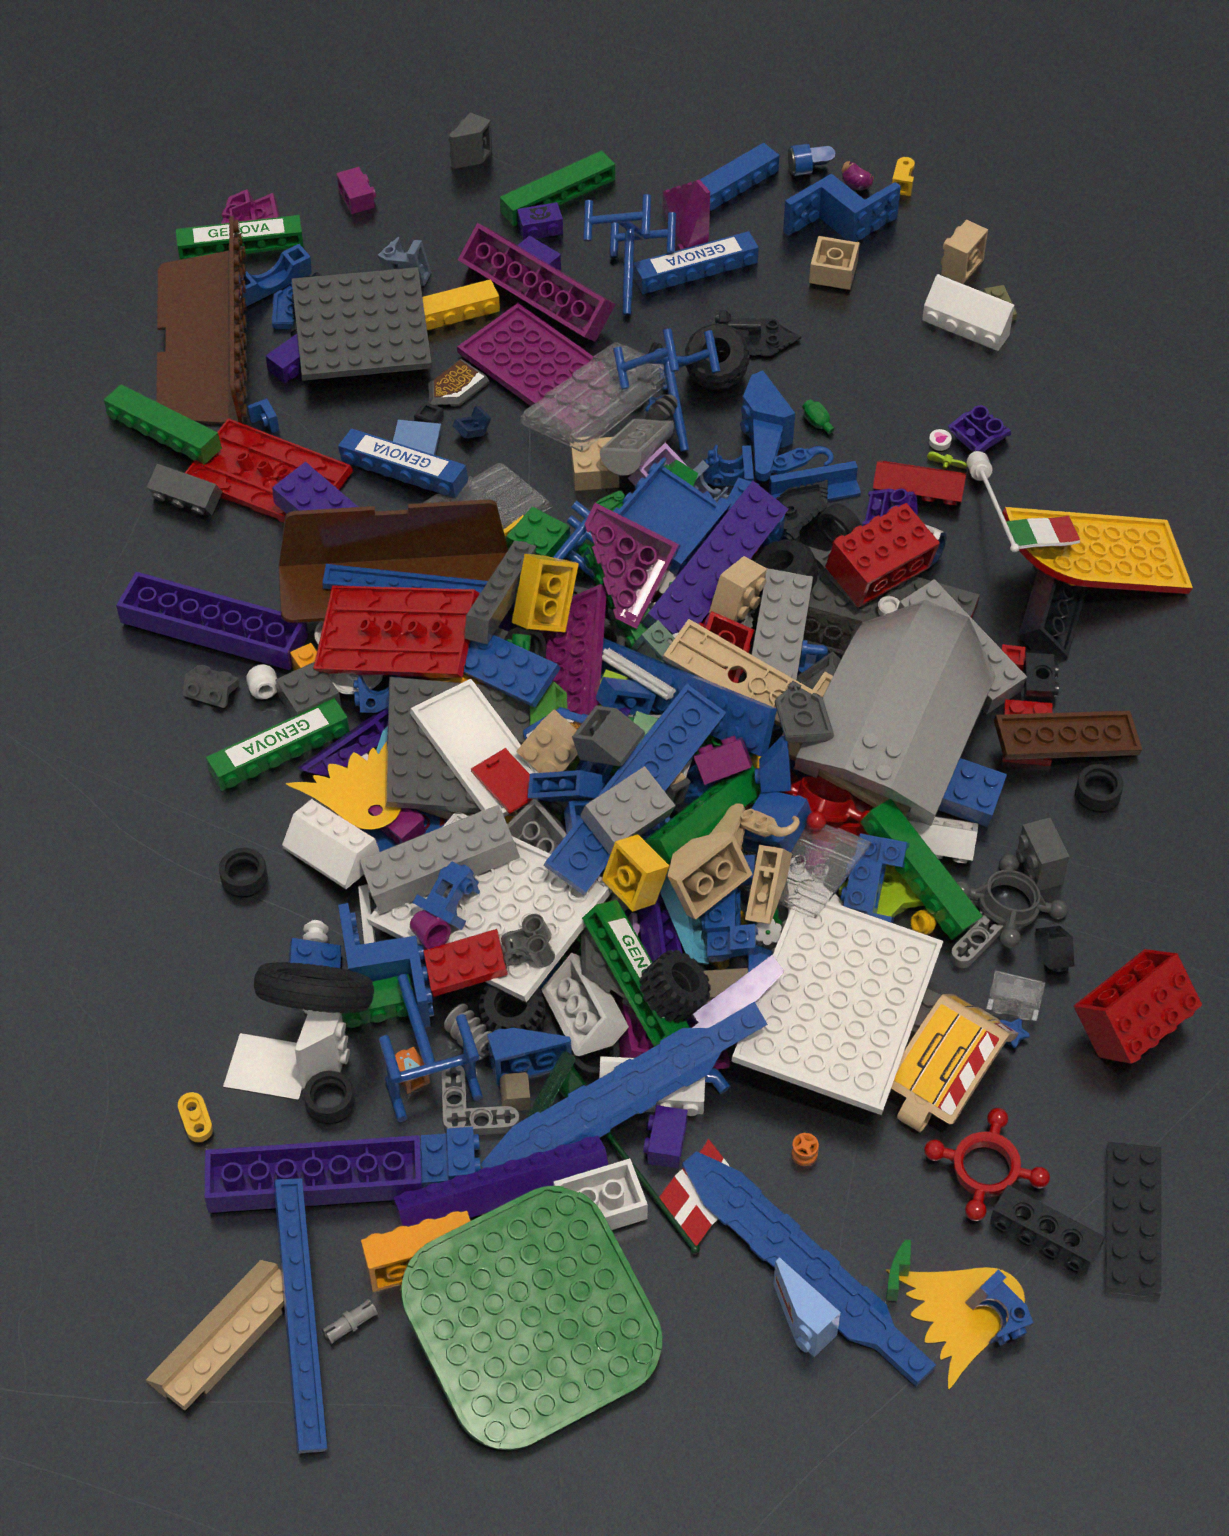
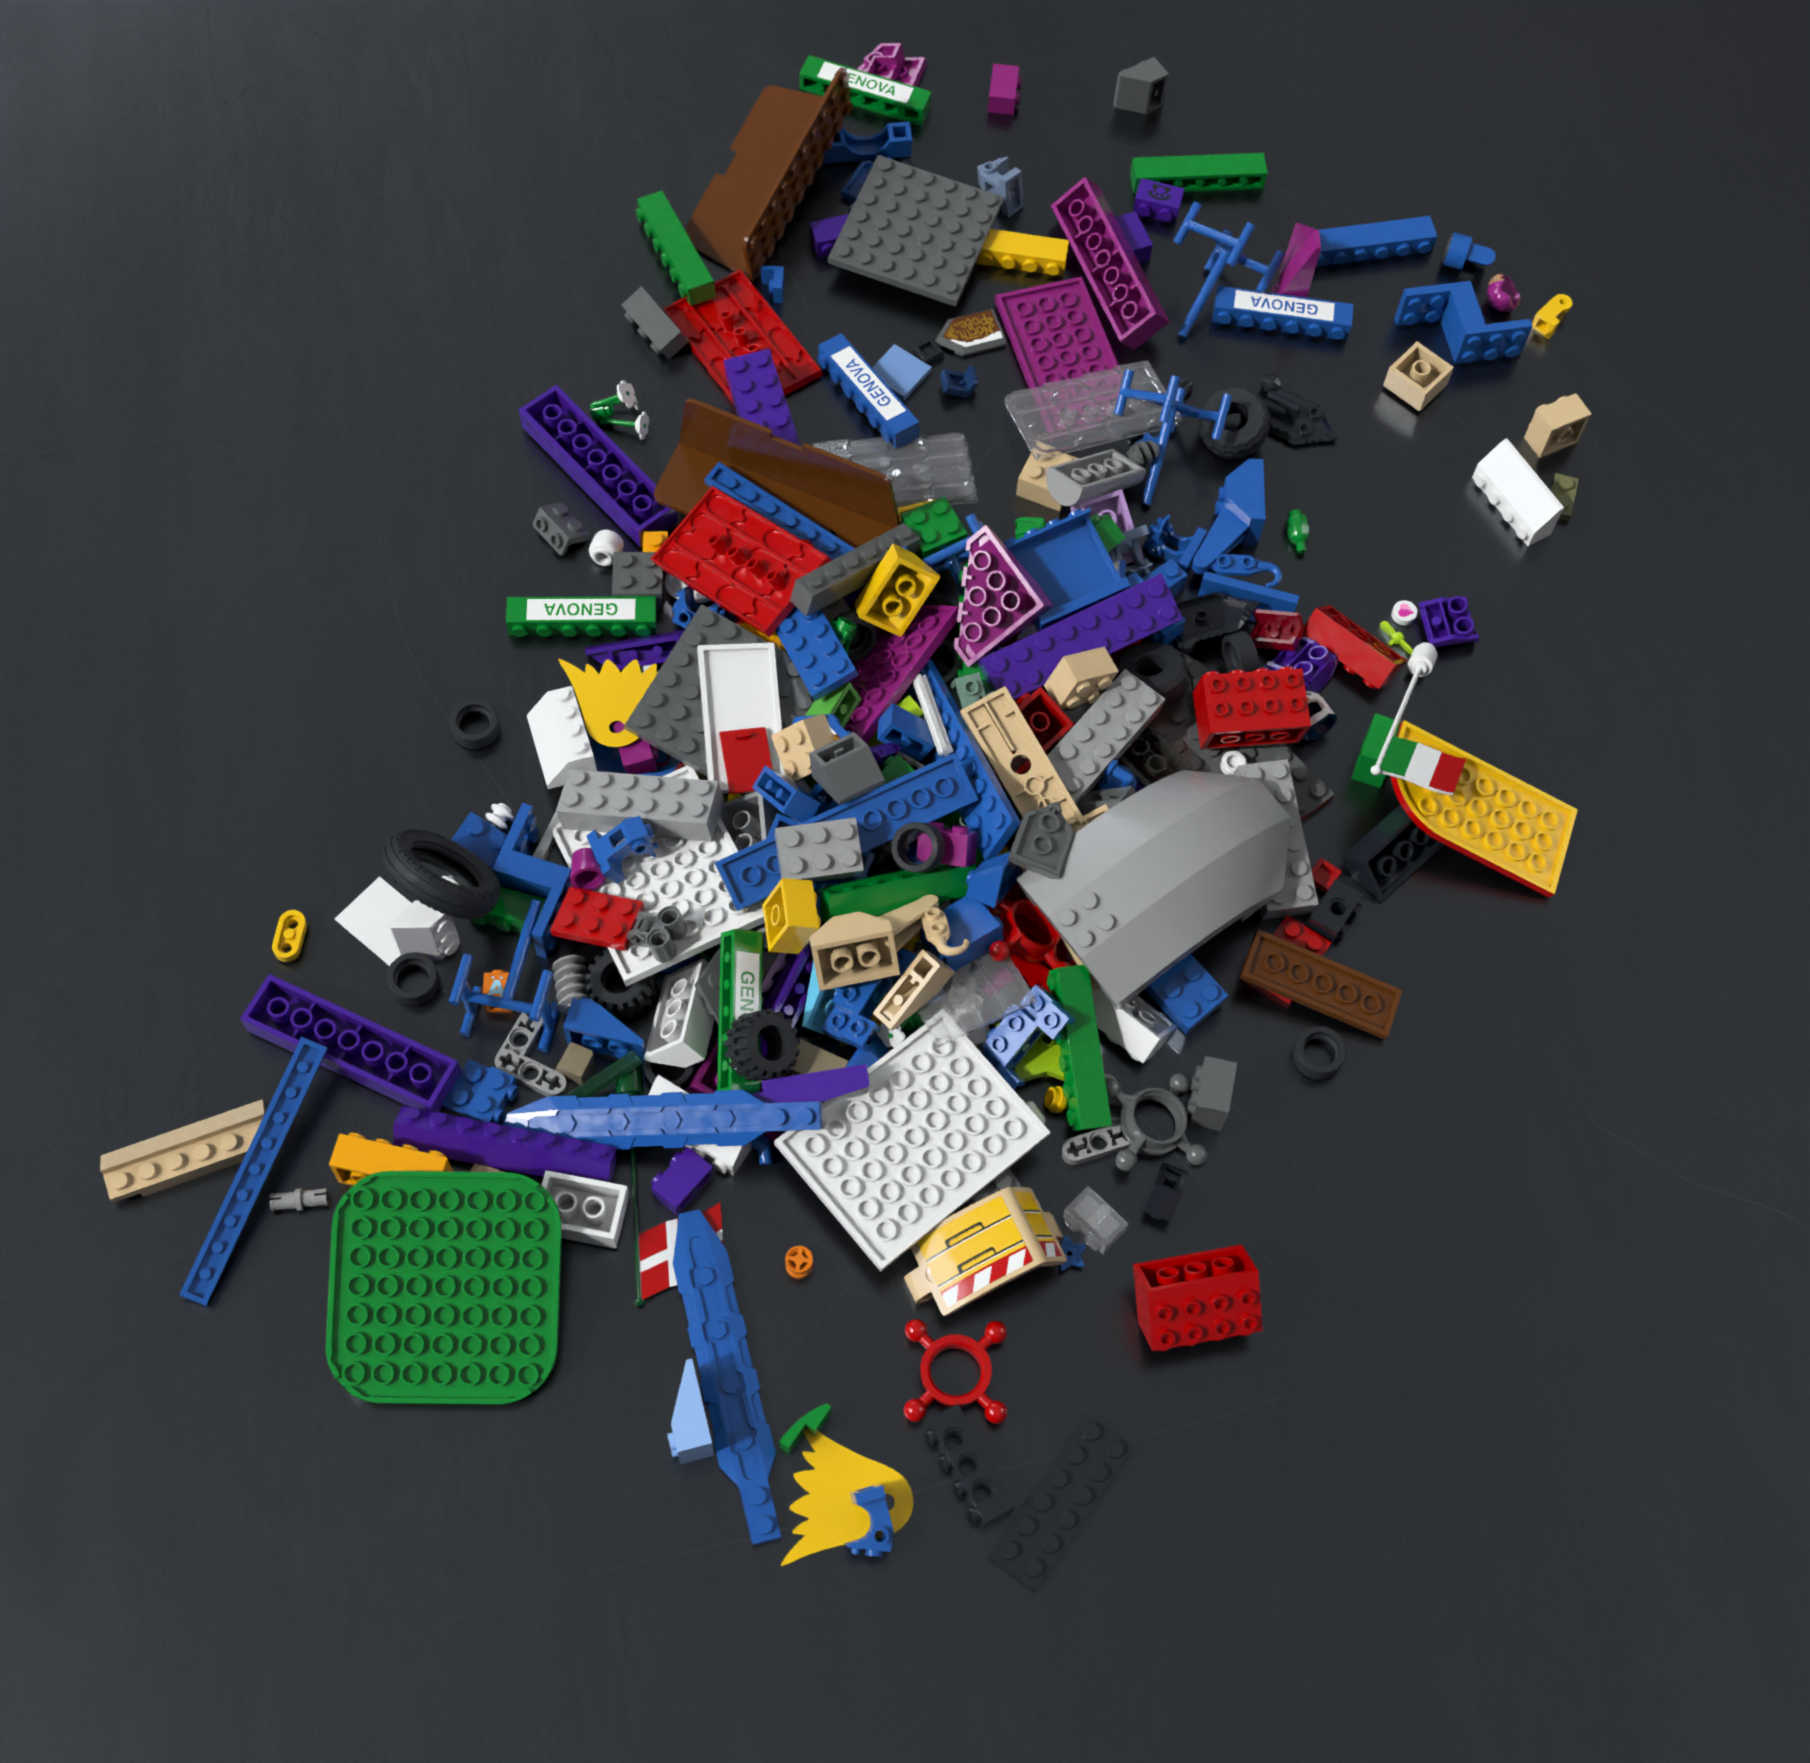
camera: 25 degrees right, 10 degrees up
none -> plant [590,380,649,440]
none -> black tyre [891,822,945,873]
none -> dark red bracket [1250,609,1305,651]
none -> green brick [1351,713,1401,788]

